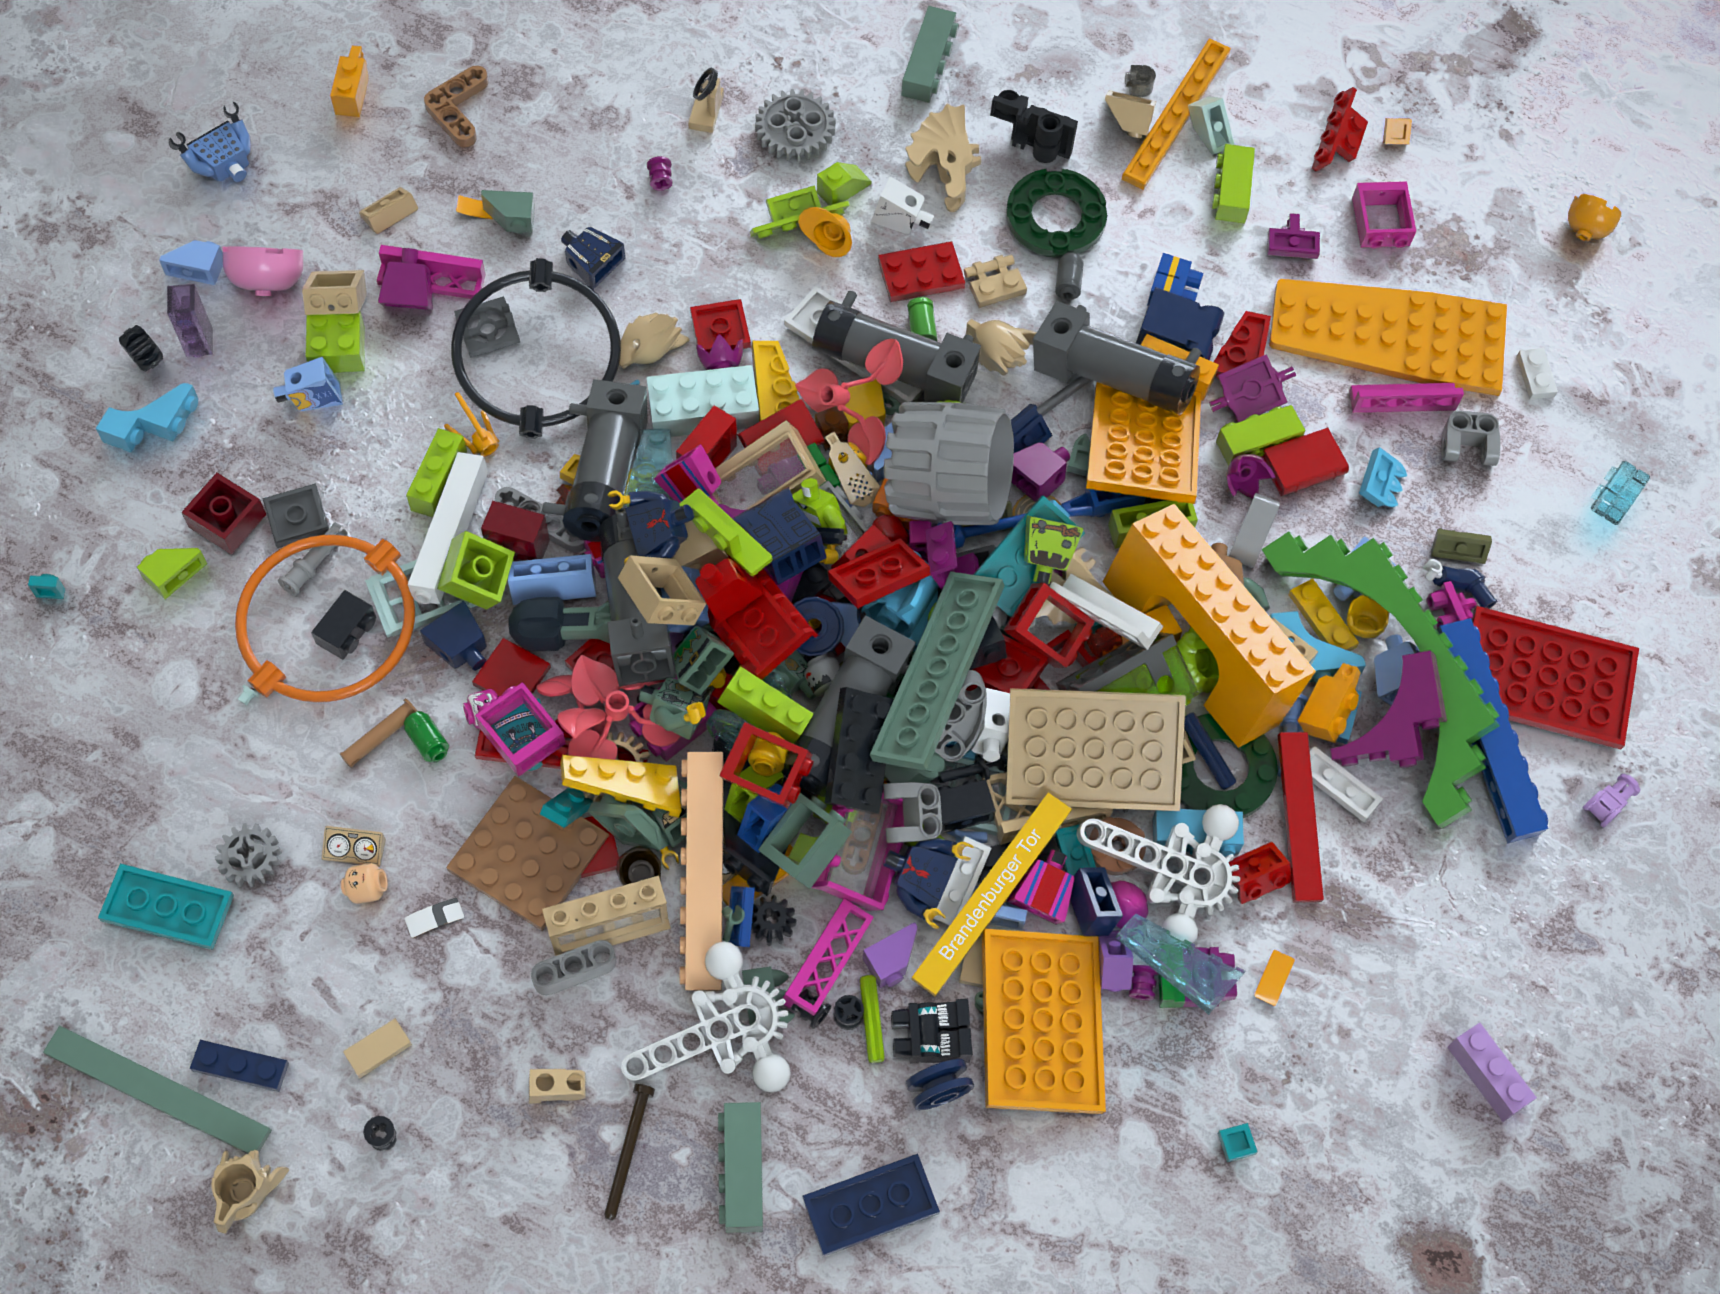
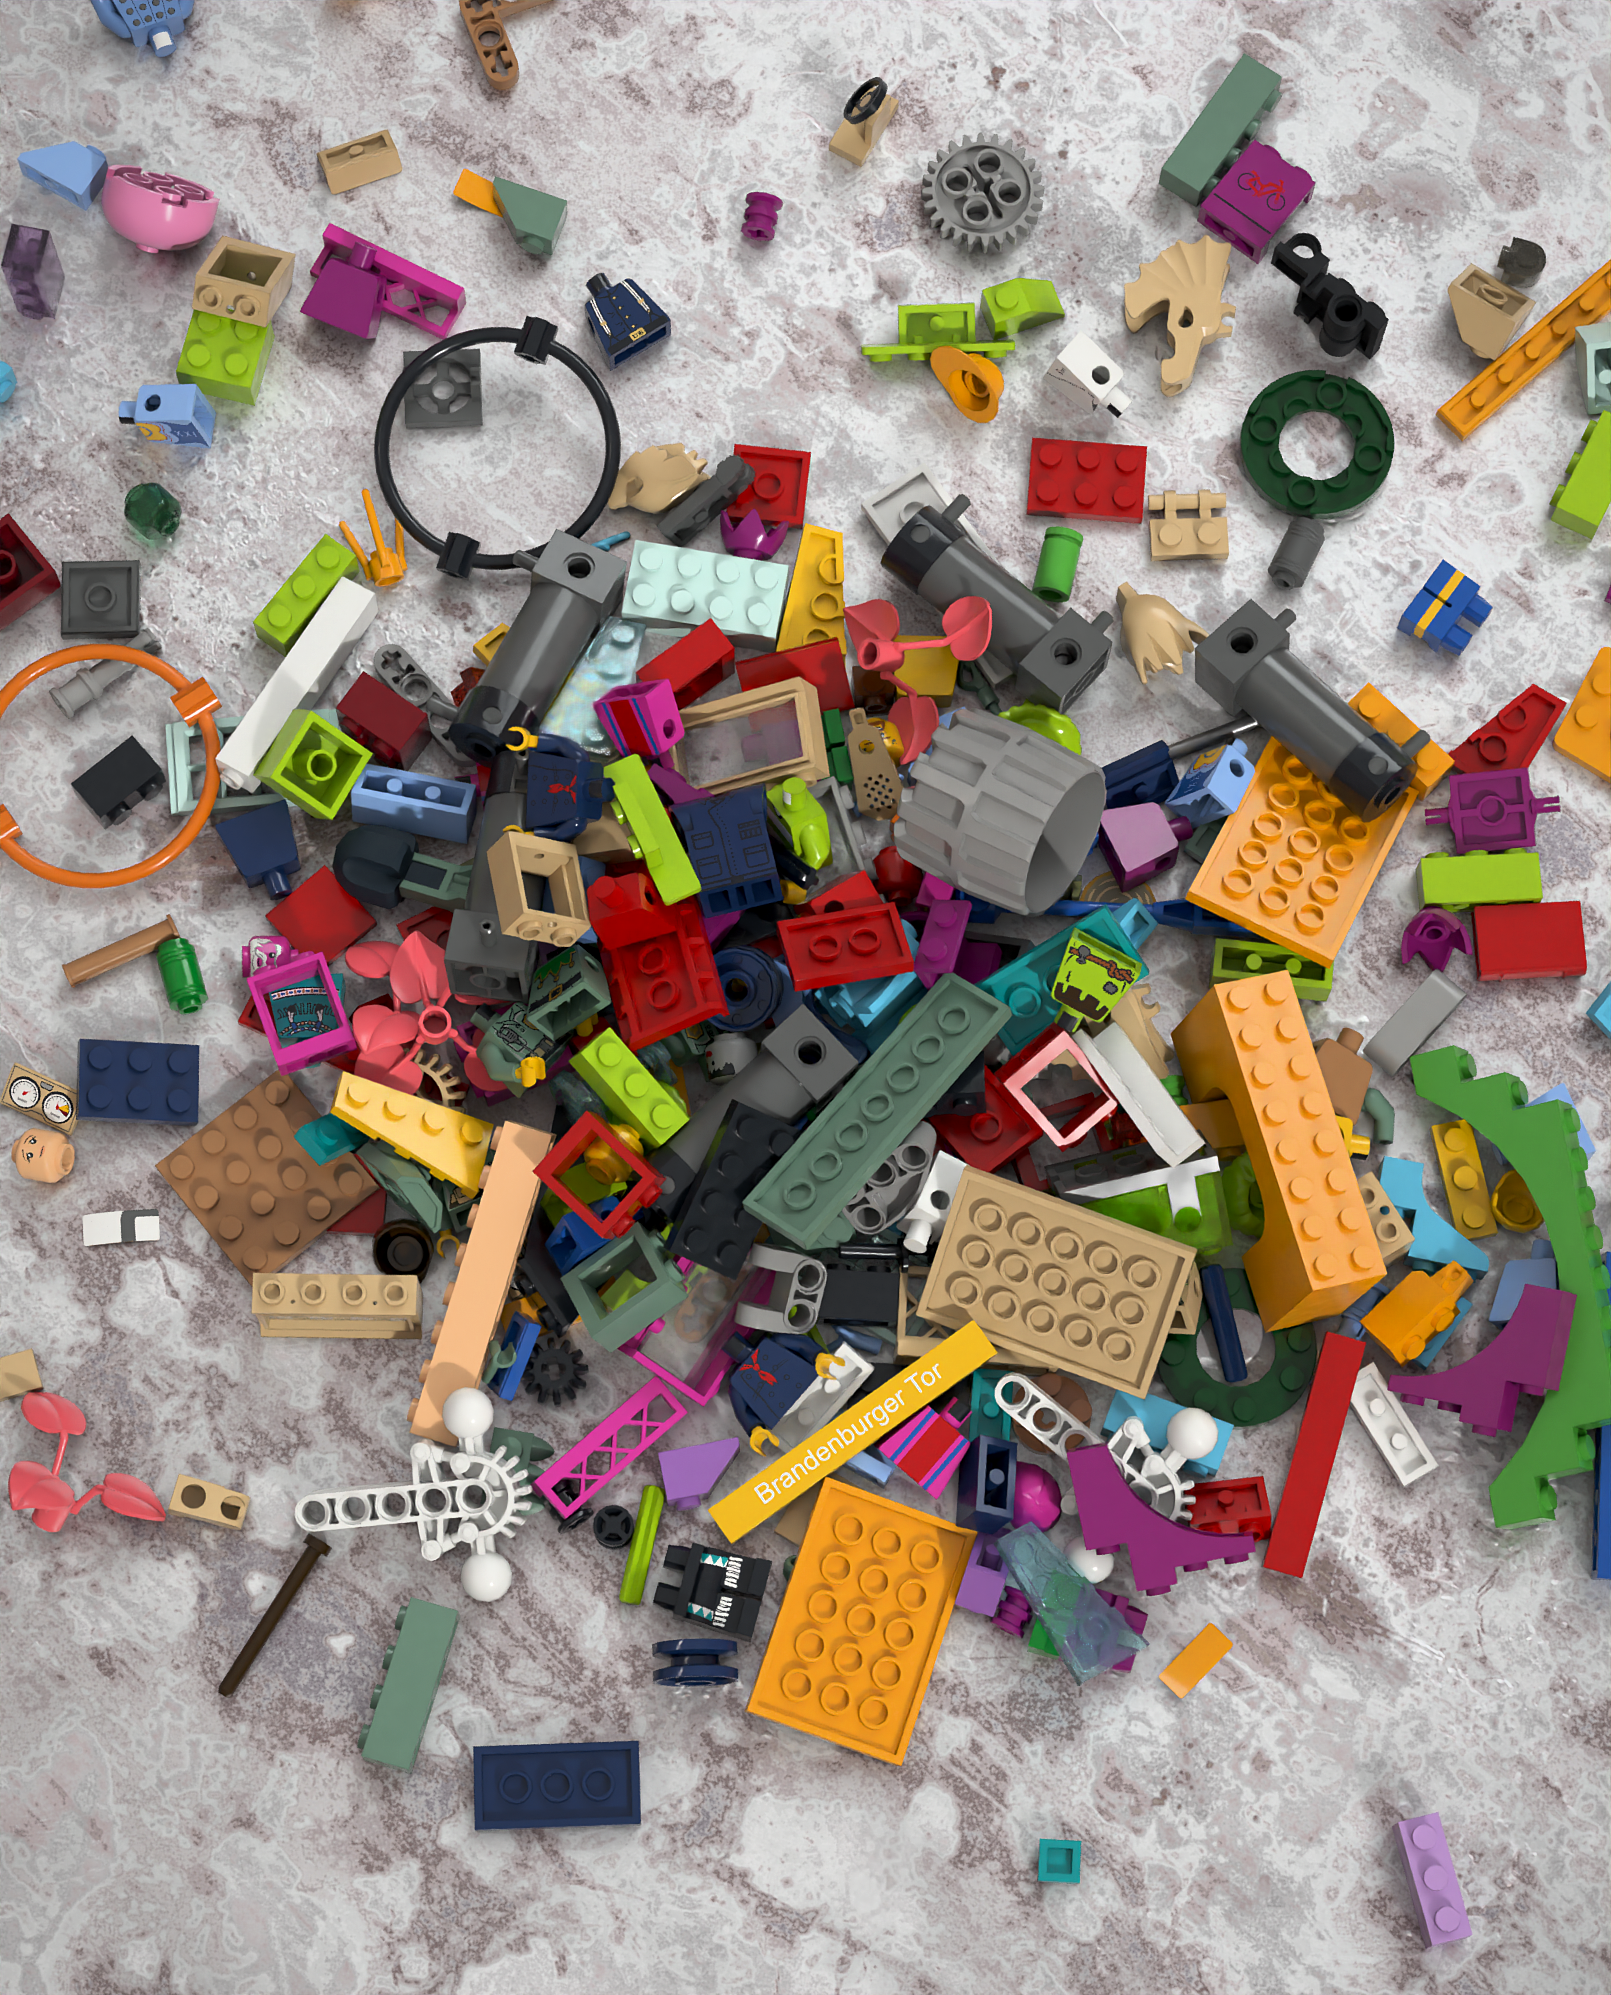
camera: 20 degrees right, 10 degrees up
light grey beam [531,940,616,996] -> none
dark blue piece [1136,287,1225,361] -> none
none -> coral plant [8,1391,166,1532]
none -> dark blue plate [76,1039,199,1126]
none -> clear green head [124,482,182,540]
none -> dark grey hinge [657,454,756,547]
none -> magenta arch [1067,1441,1256,1596]
none -> light blue torso [1164,737,1255,829]
none -> magenta panel [1197,140,1316,264]

